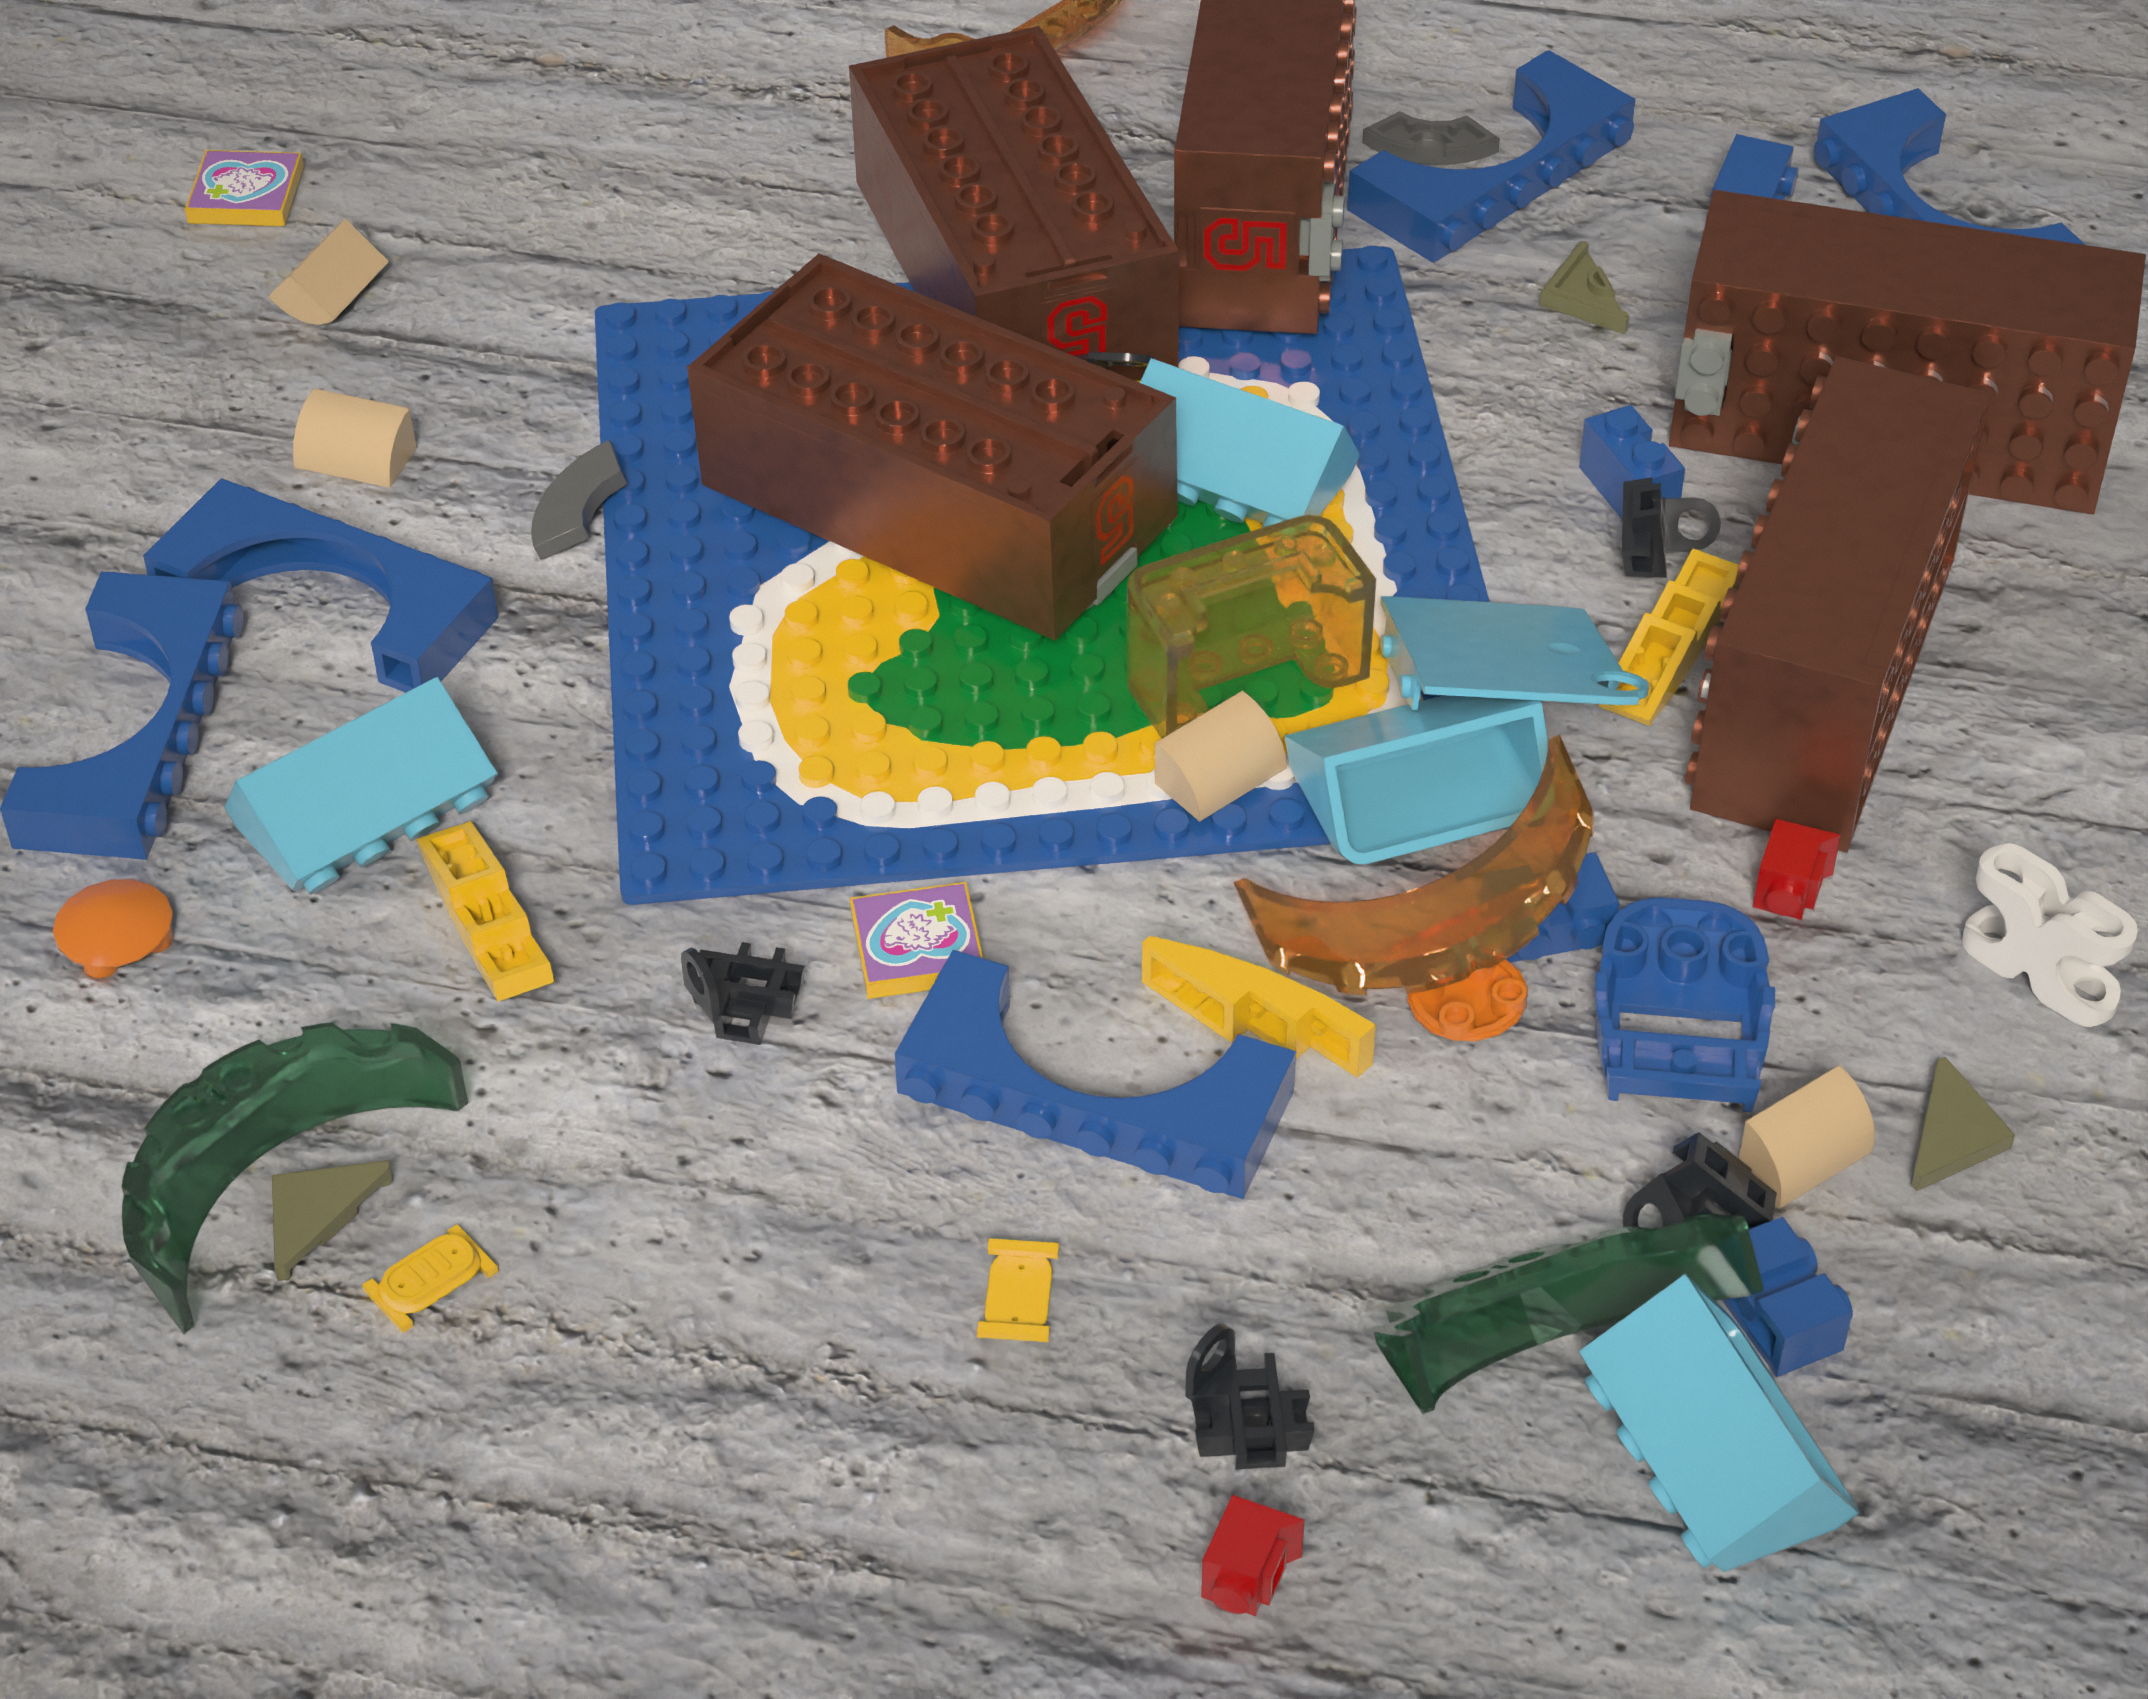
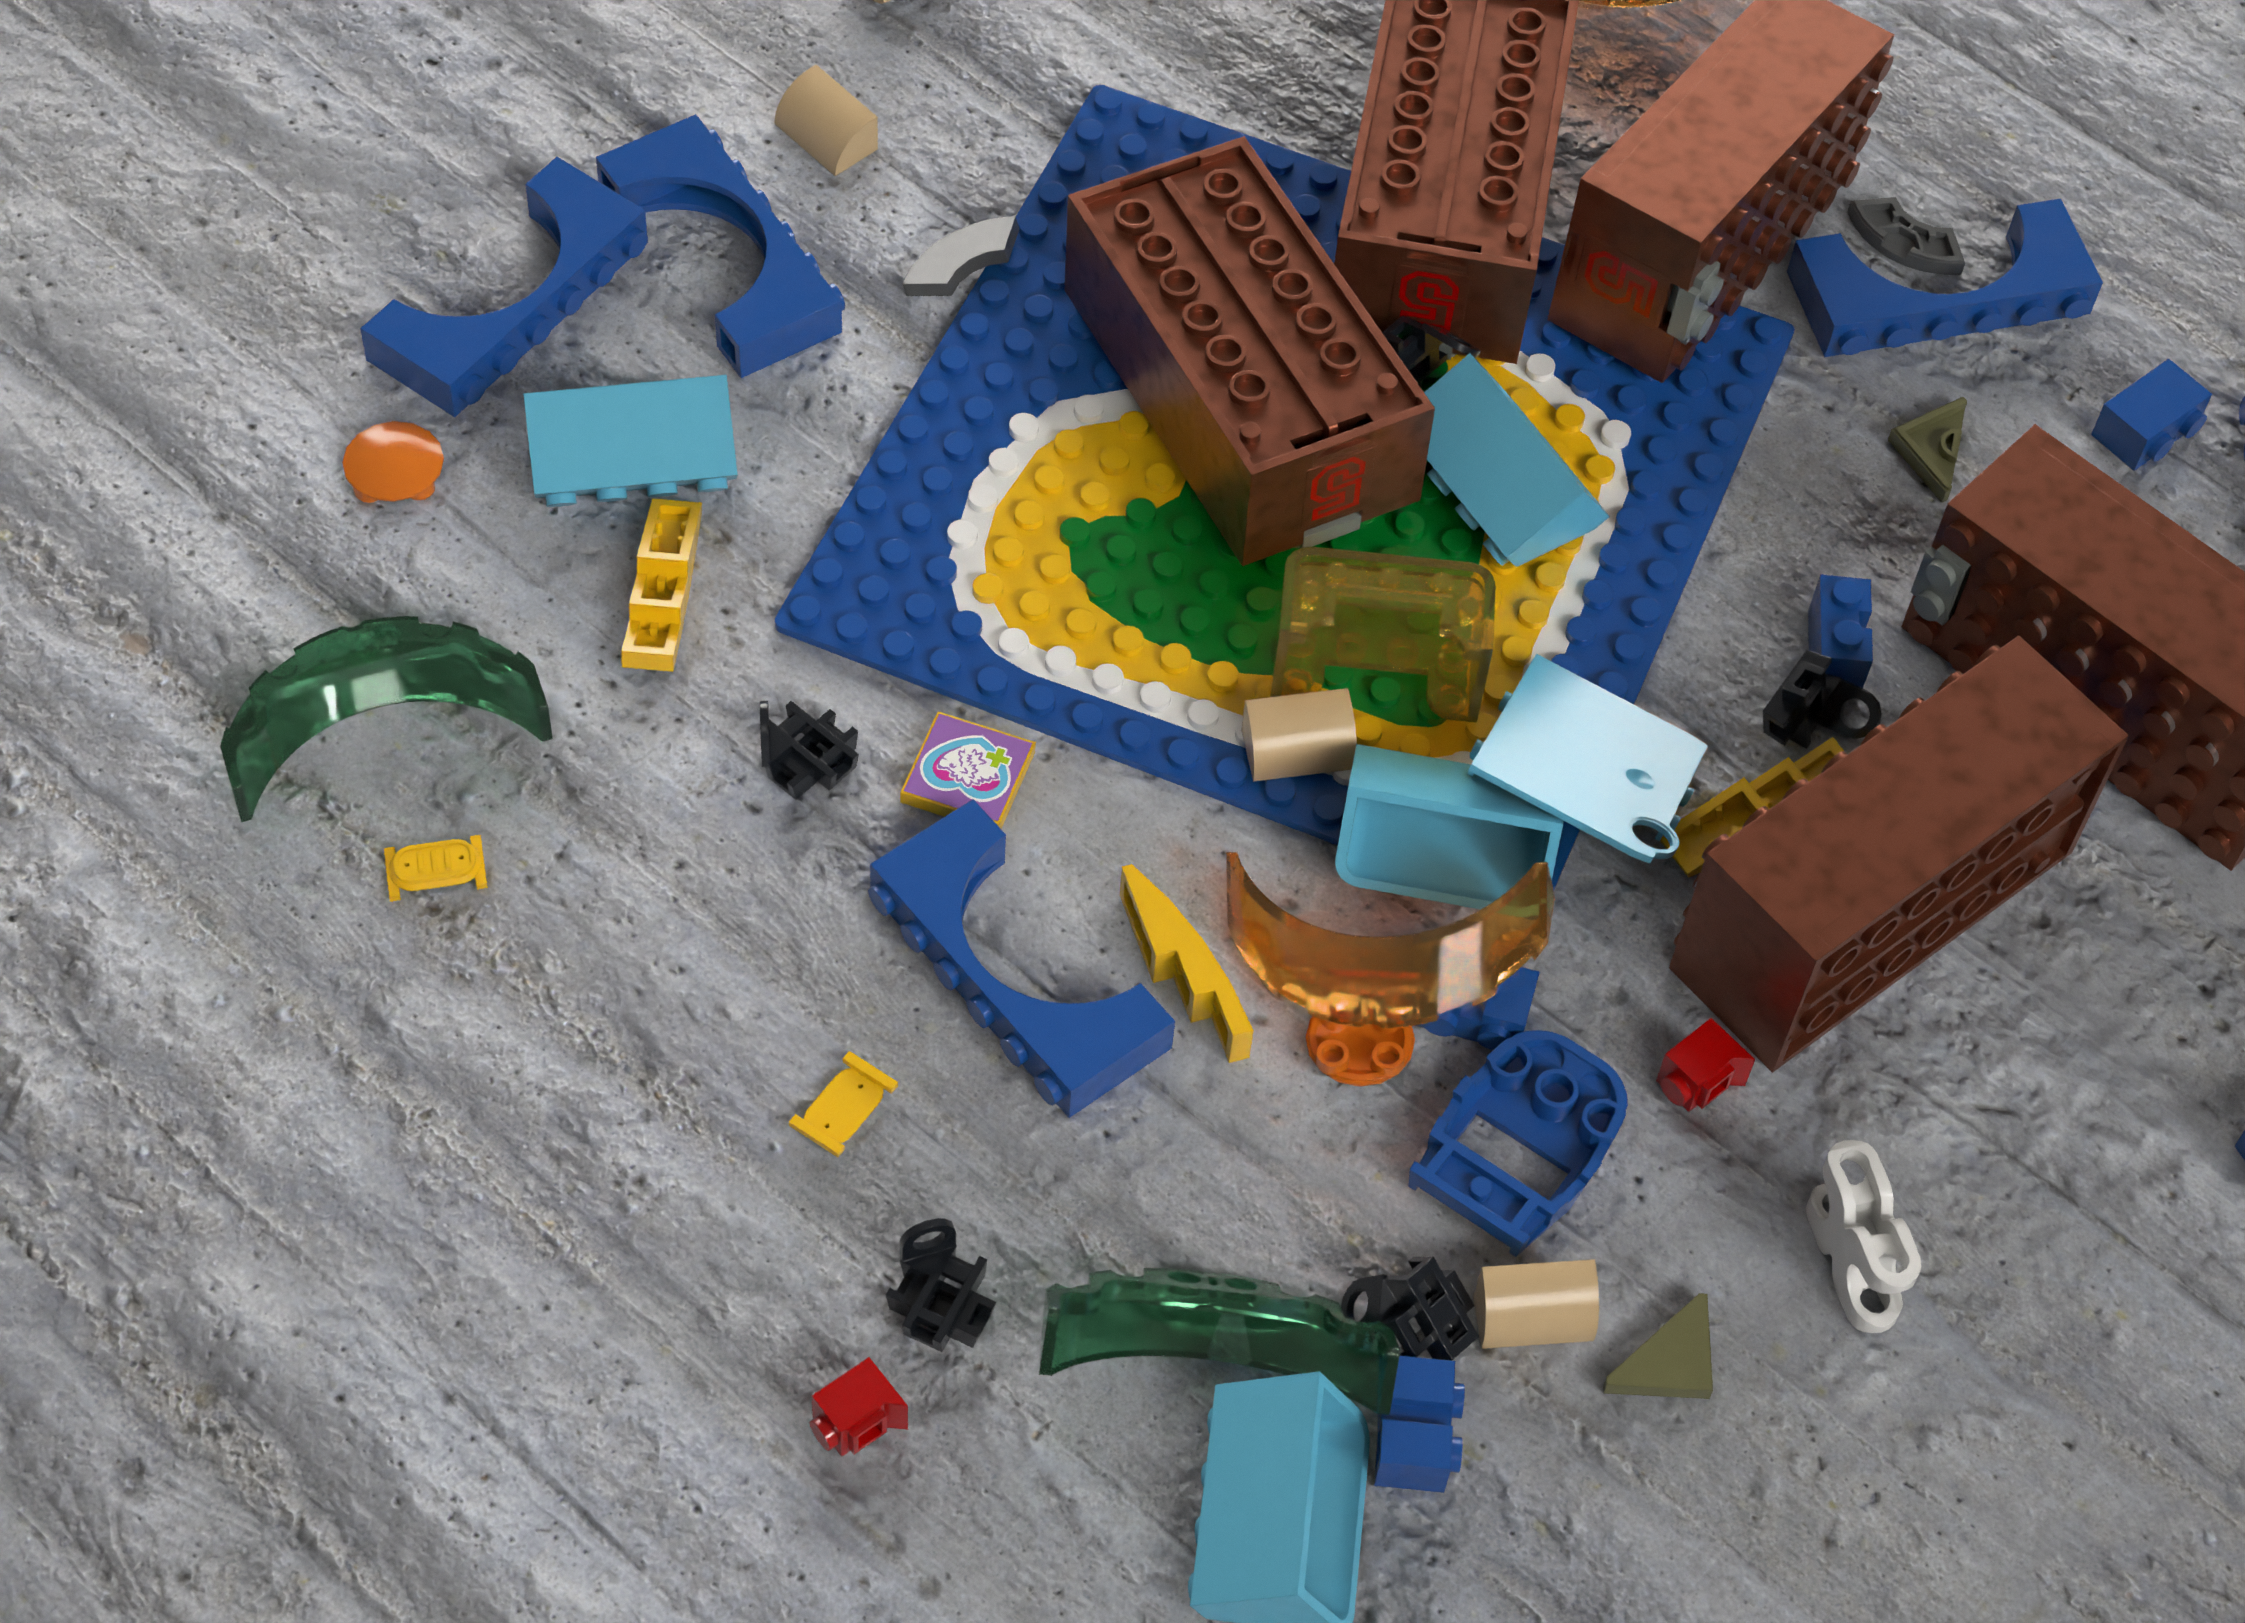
camera: 25 degrees right, 10 degrees up
olive tile [272,1160,392,1281] -> none

